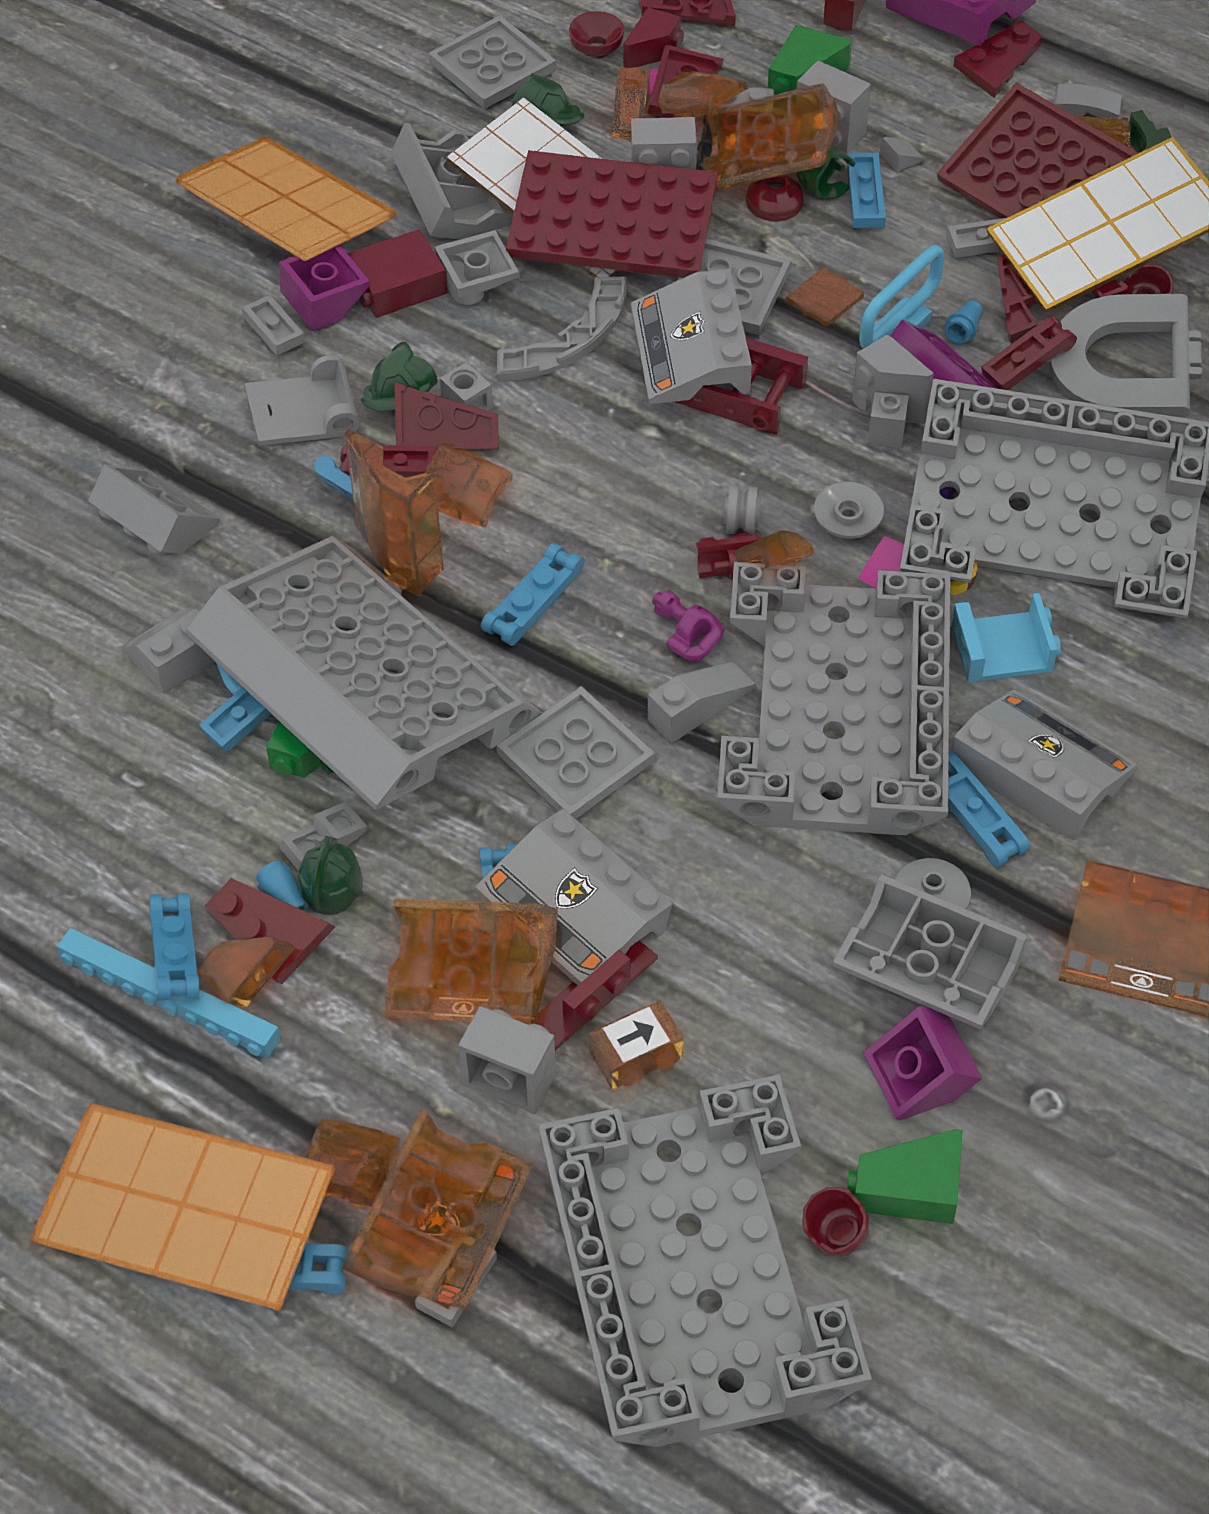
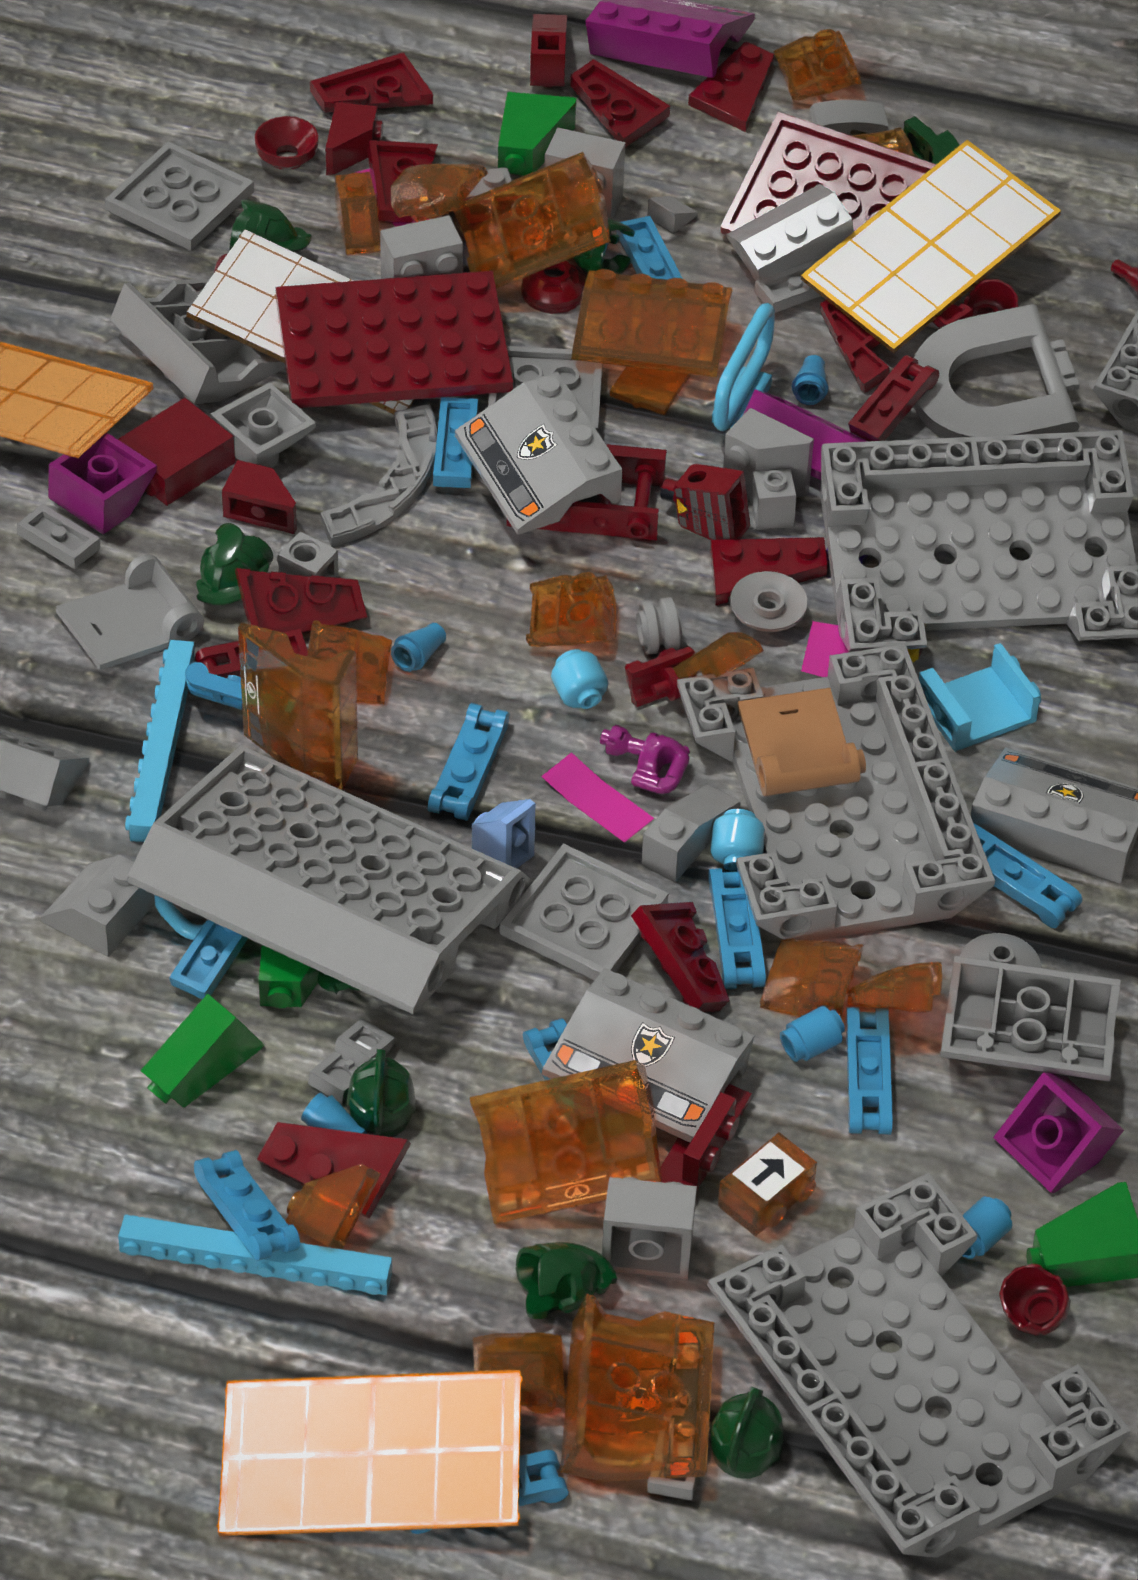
camera: 20 degrees left, 5 degrees down
none -> medium azure piece [125,640,195,842]
none -> green slope [140,994,265,1108]
none -> dark red slope [222,460,297,534]
none -> dark azure cone [391,623,446,671]
none -> dark azure plate [433,397,478,488]
none -> light blue slope [472,799,536,868]
none -> dark green helmet [516,1242,618,1319]
none -> clear orange slope [526,572,618,647]
none -> dark pink sticker [541,752,654,843]
none -> medium azure head [551,649,609,709]
none -> dark red wing [570,59,670,148]
none -> clear orange slope [571,269,733,377]
none -> dark red wing [631,902,730,1013]
none -> dark red torso [660,464,751,540]
none -> dark azure plate [709,868,766,989]
none -> dark red wing [710,537,827,606]
none -> dark green helmet [710,1387,784,1479]
none -> medium azure head [711,809,765,872]
none -> light grey slope [727,184,854,281]
none -> medium nougat door [737,688,866,796]
none -> clear orange slope [760,938,863,1017]
none -> clear orange slope [773,29,862,100]
none -> dark azure brick [780,1006,845,1062]
none -> dark azure plate [845,1007,893,1135]
none -> clear orange slope [846,962,942,1013]
none -> dark azure brick [962,1196,1013,1259]

